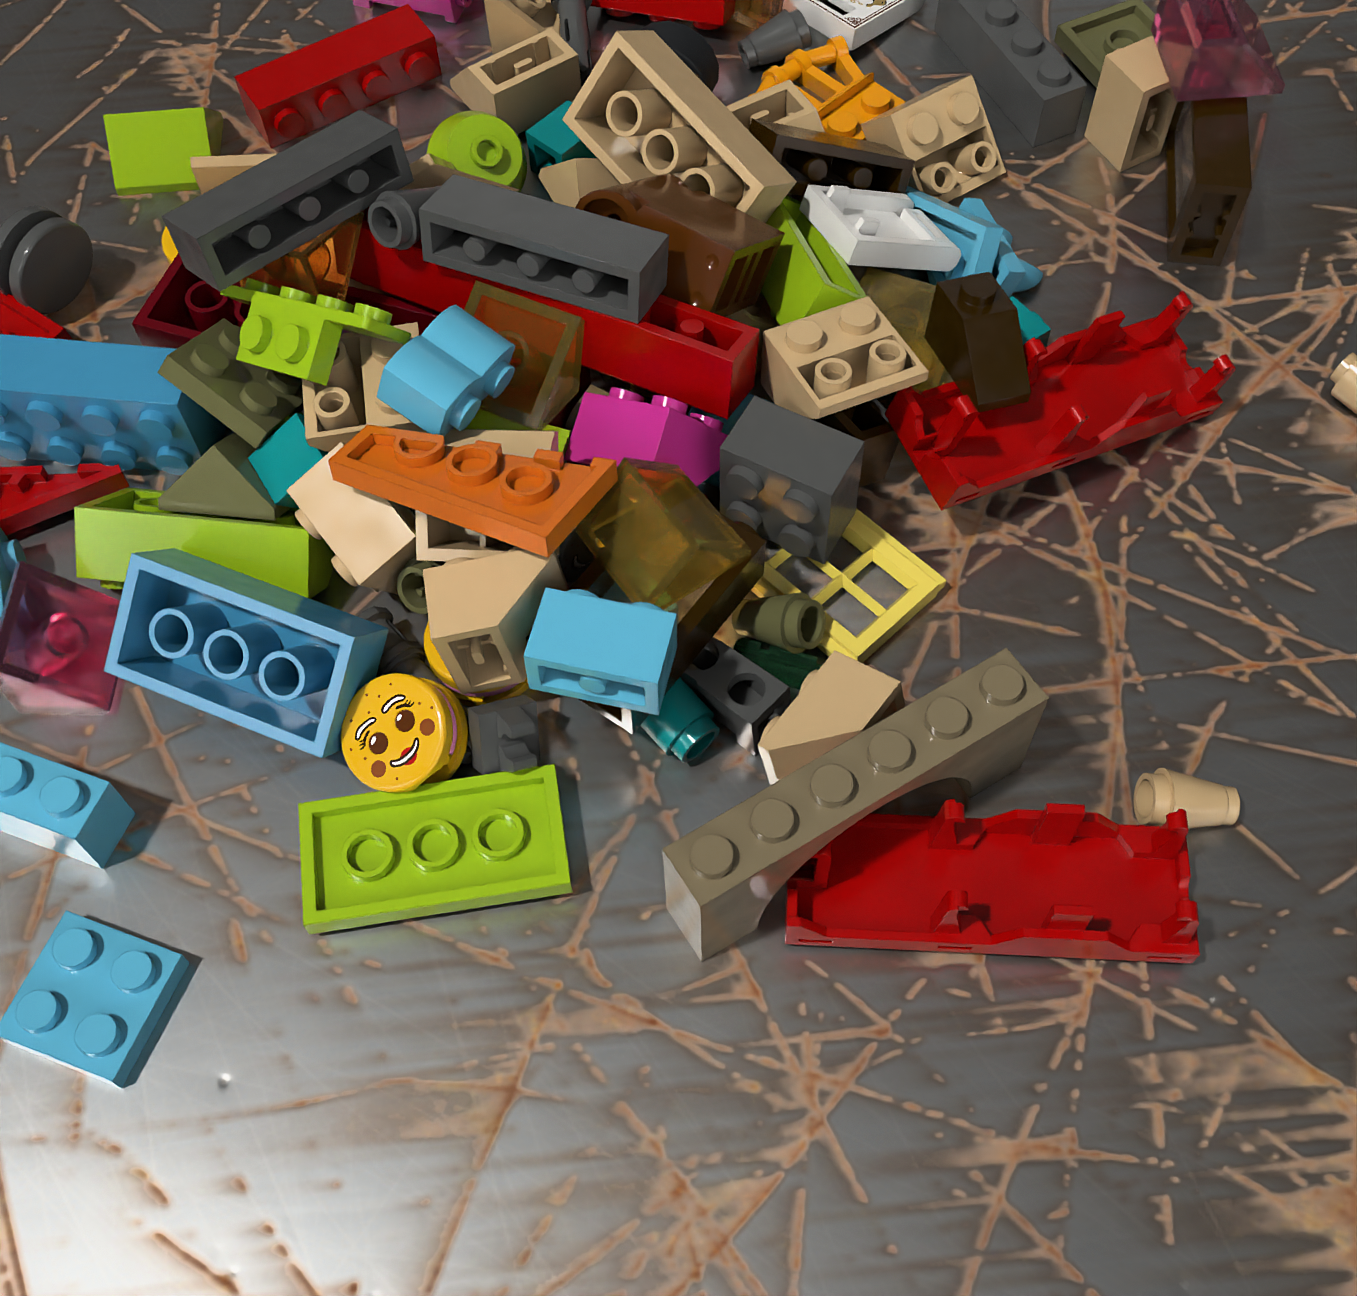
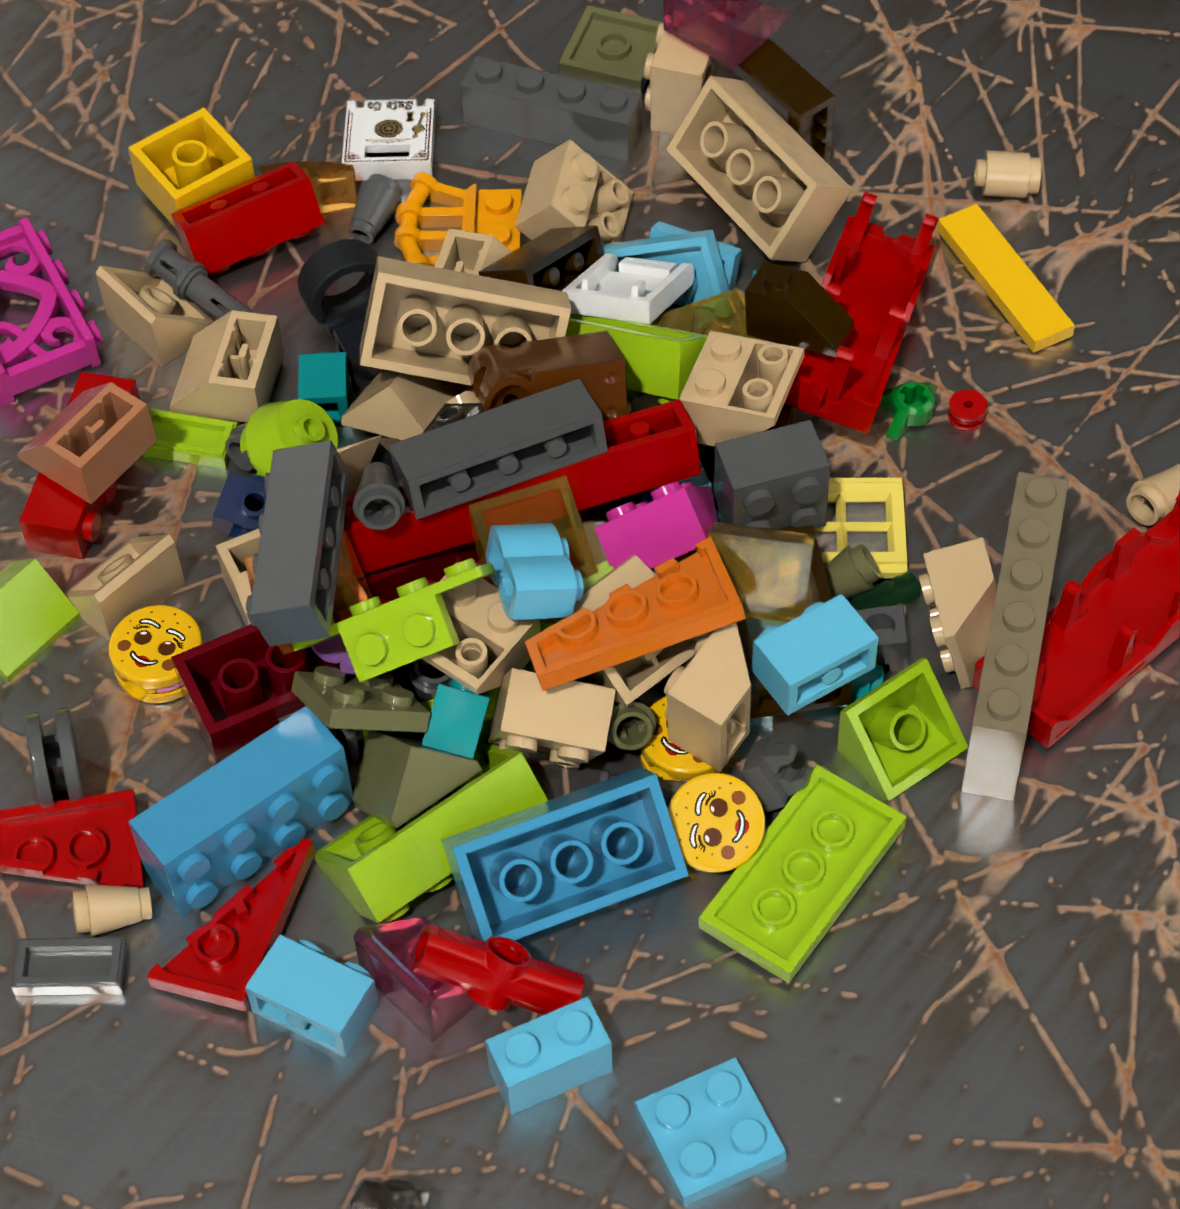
camera: 45 degrees left, 5 degrees down
none -> nougat slope [17,382,157,504]
none -> lime tile [142,408,238,469]
none -> red piece [412,924,584,1015]
none -> tan brick [666,76,852,262]
none -> lime slope [837,658,969,801]
none -> green piece [880,381,938,442]
none -> yellow tile [937,203,1075,353]
none -> red piece [948,389,987,431]

